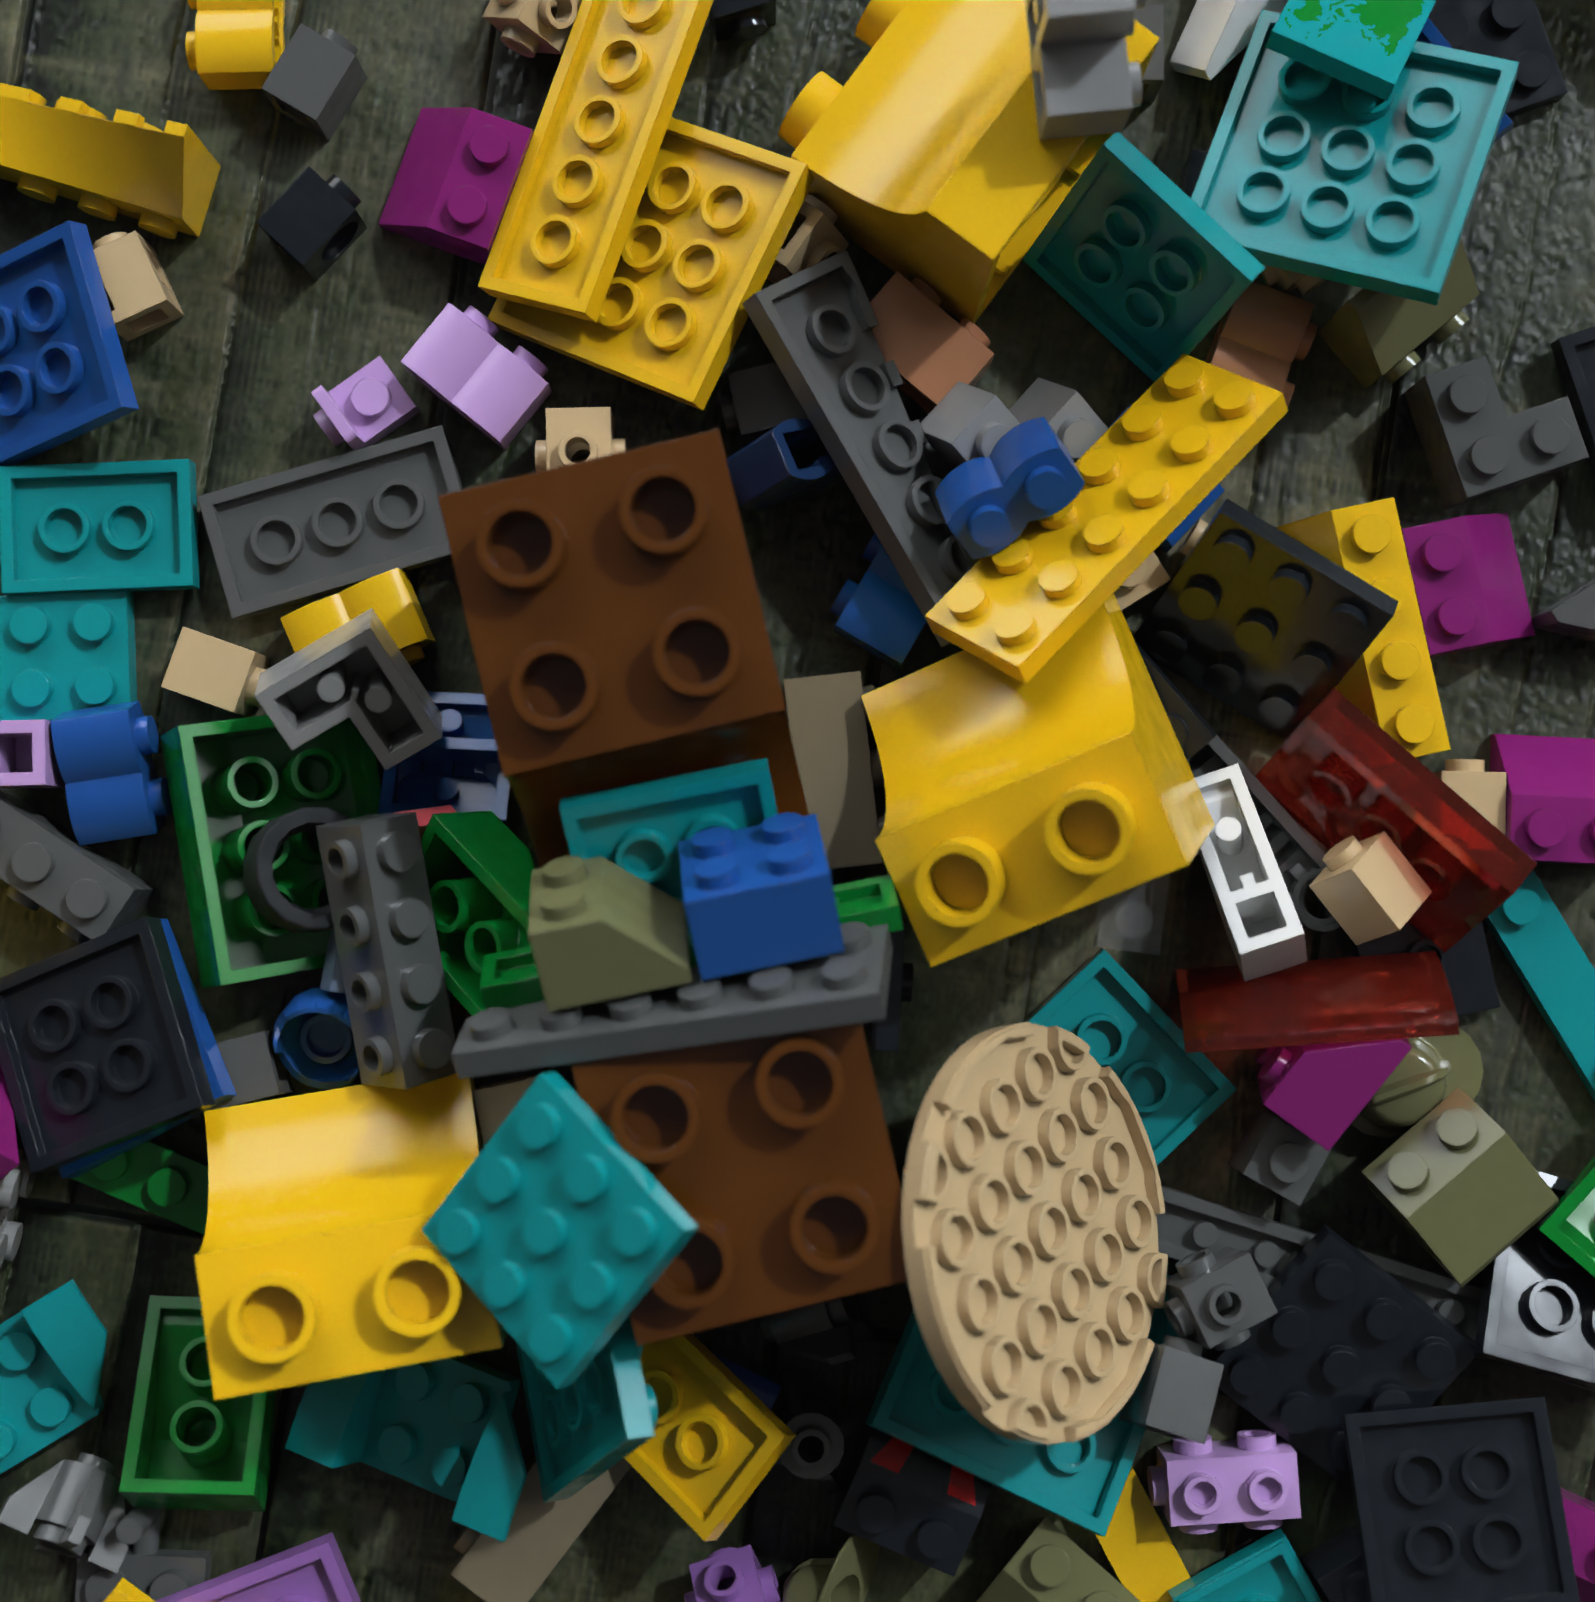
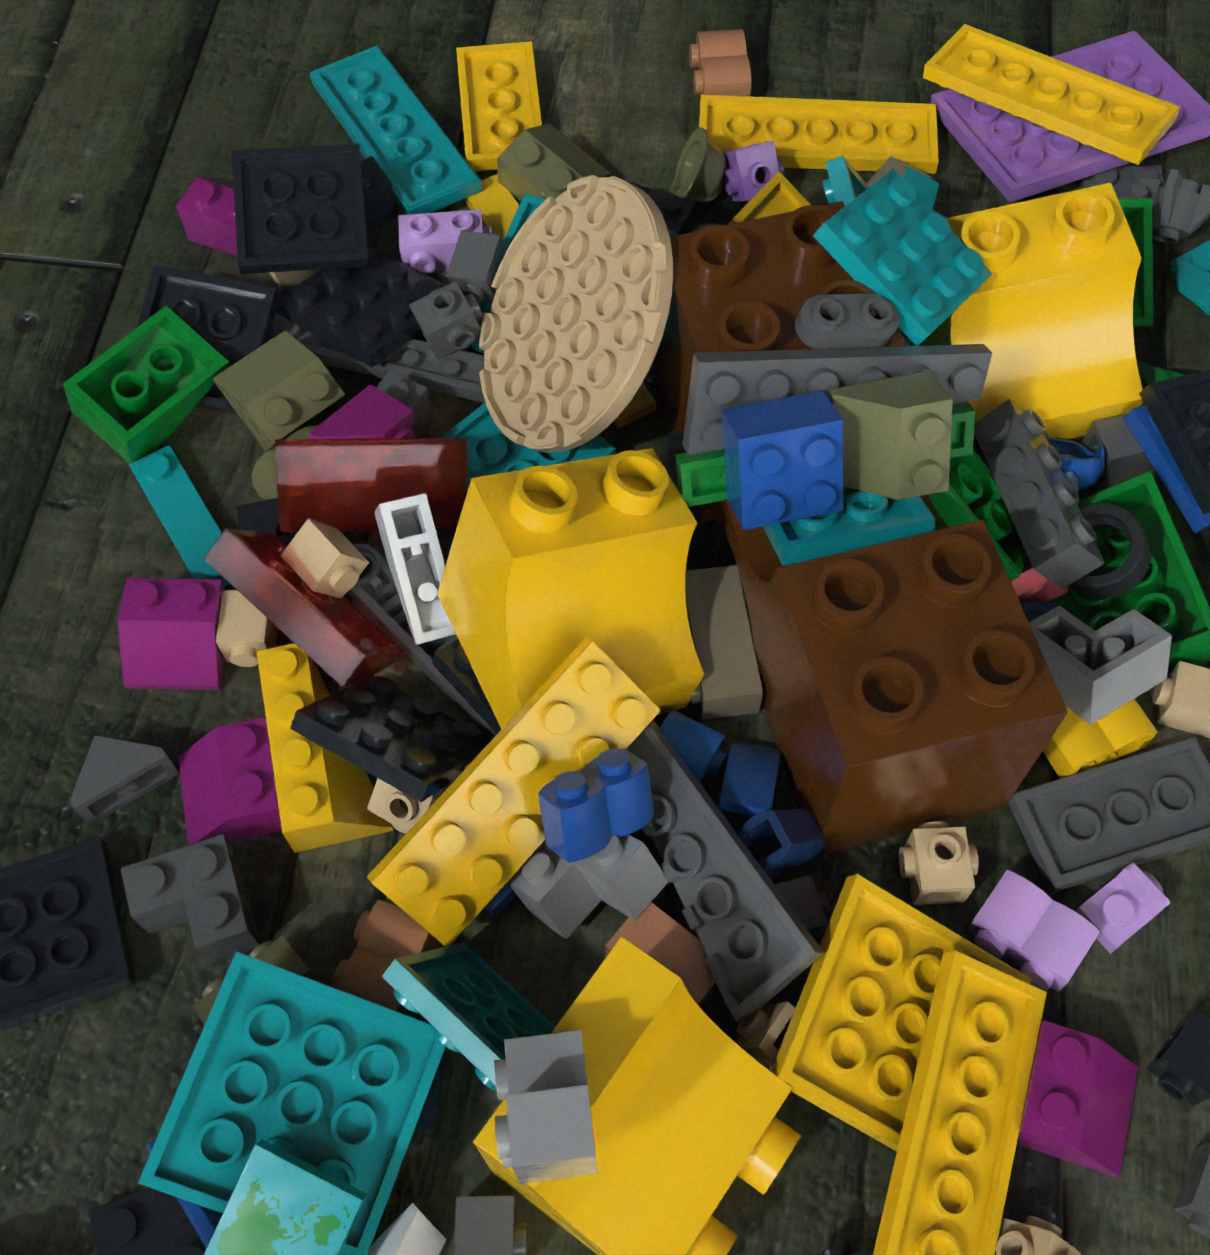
camera: 175 degrees left, 25 degrees down
none -> blue slope [718,740,780,821]
none -> dark grey plate [795,294,899,349]

